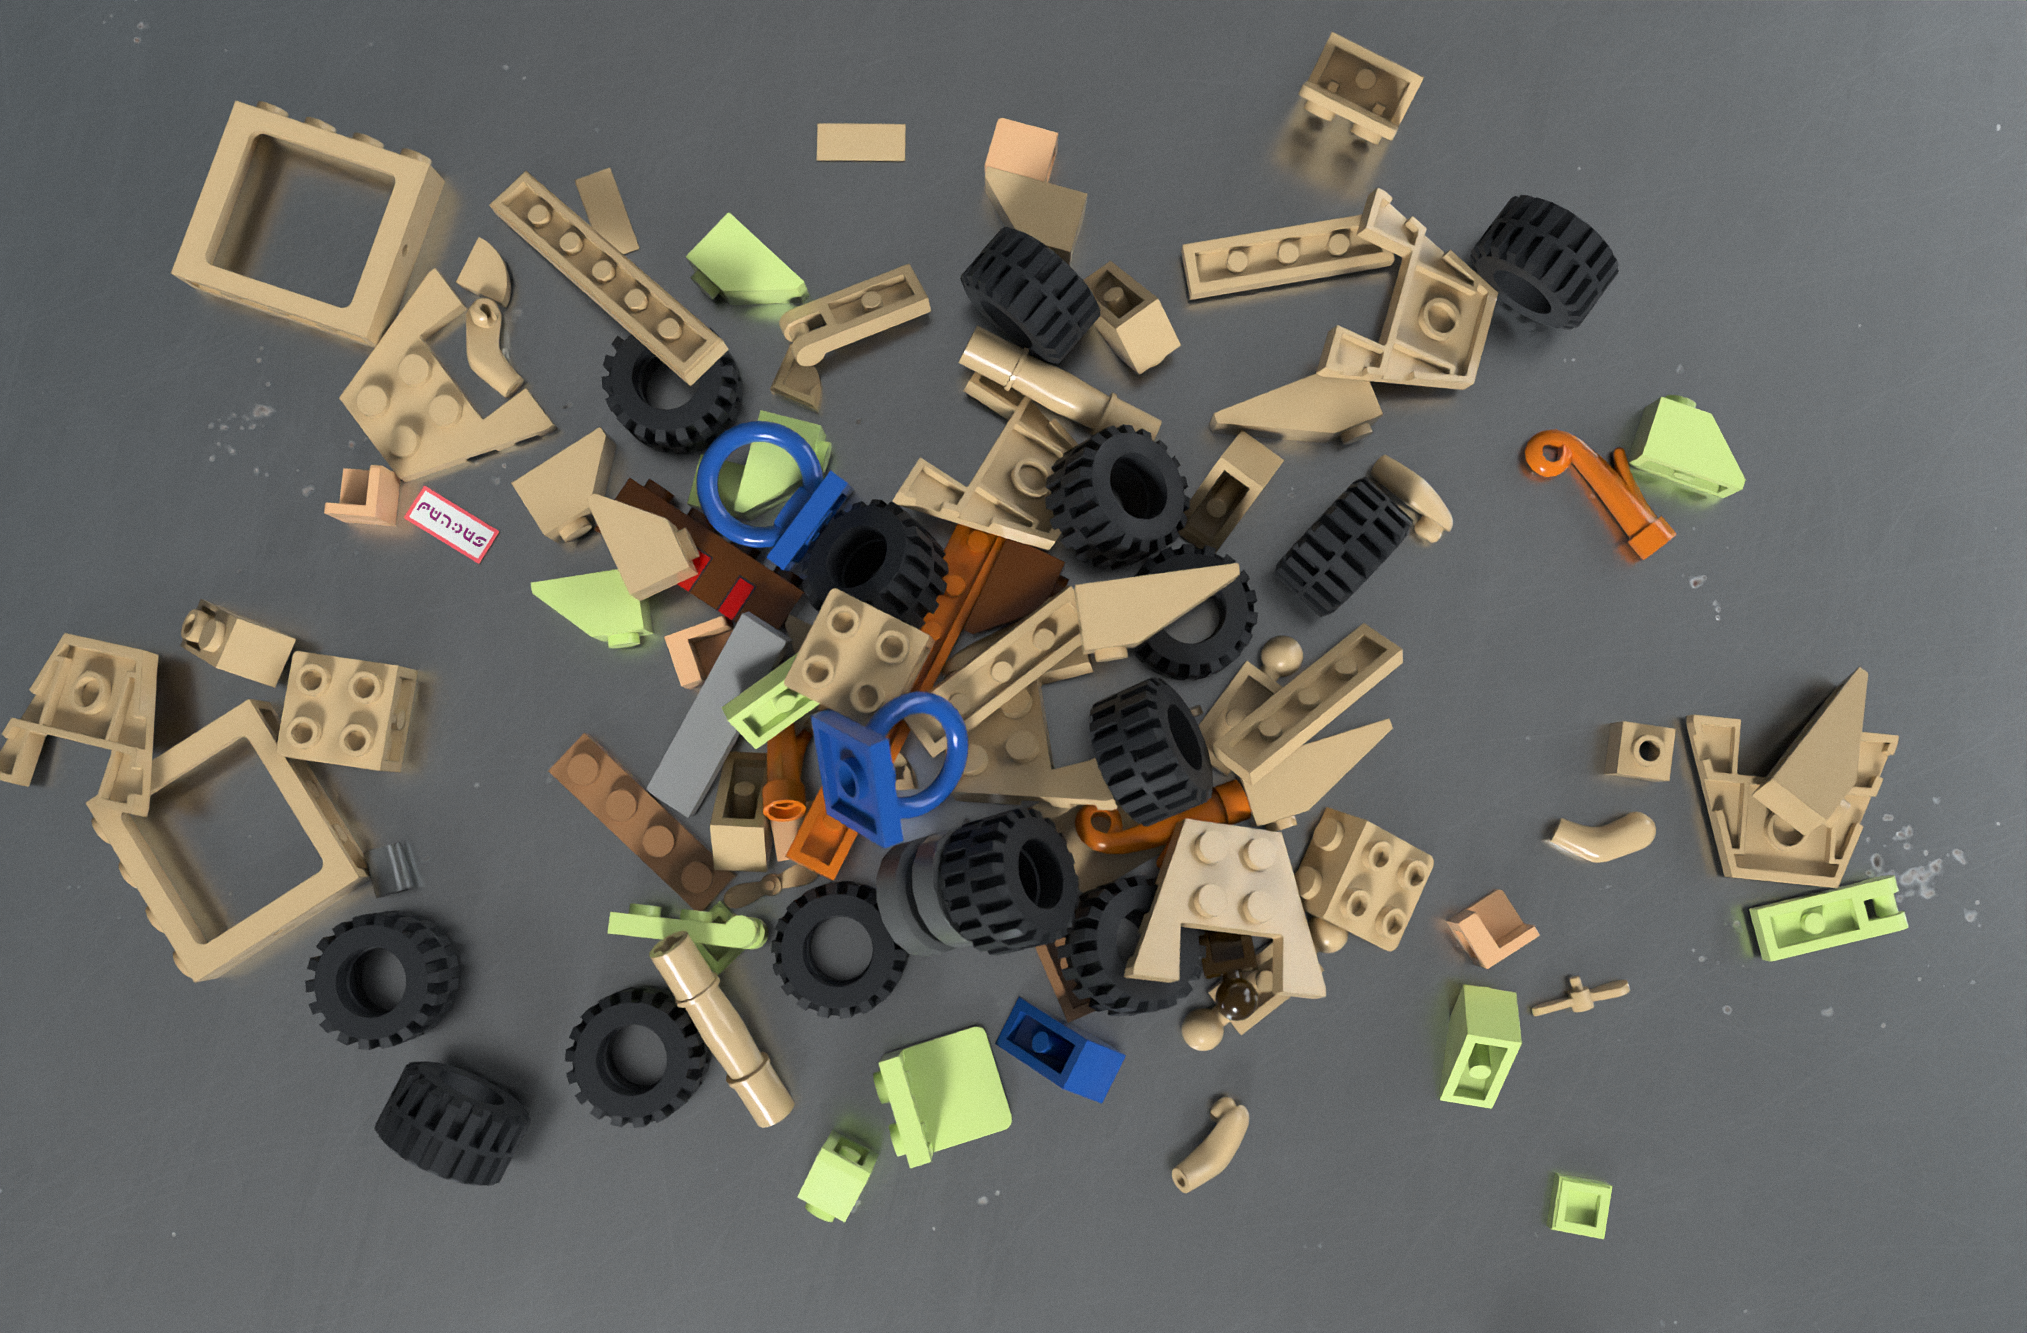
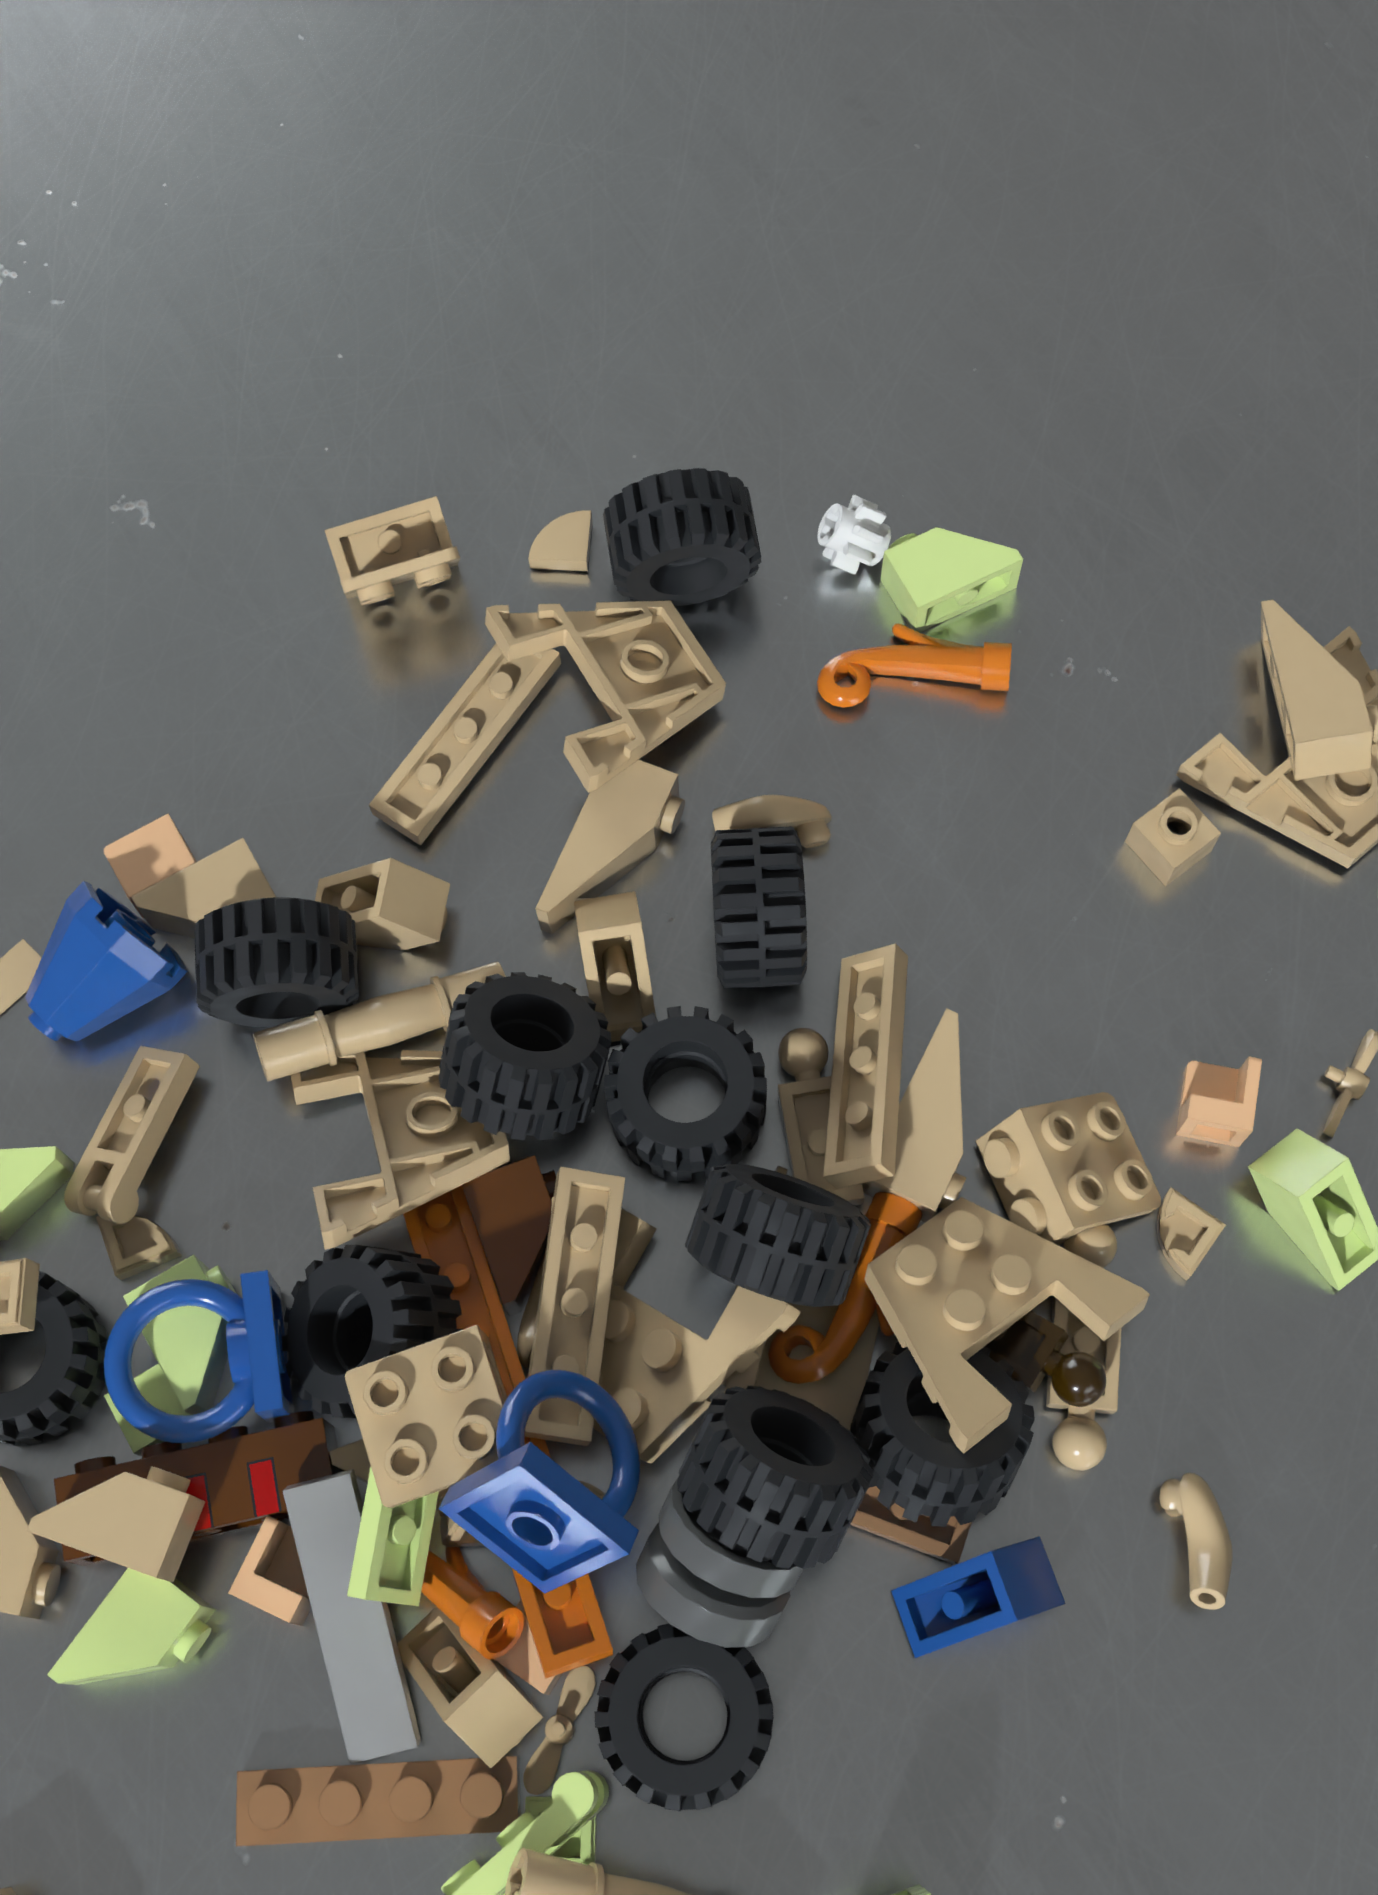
camera: 45 degrees left, 15 degrees down
yellowish green bracket [873,1026,1012,1168] -> none
tan slope [1074,563,1240,662] -> none
tan arm [1550,812,1656,863] -> none
none -> blue cone [25,881,188,1042]
none -> tan tile [528,510,593,572]
none -> white gear [817,495,891,574]
none -> tan tile [1157,1187,1226,1281]

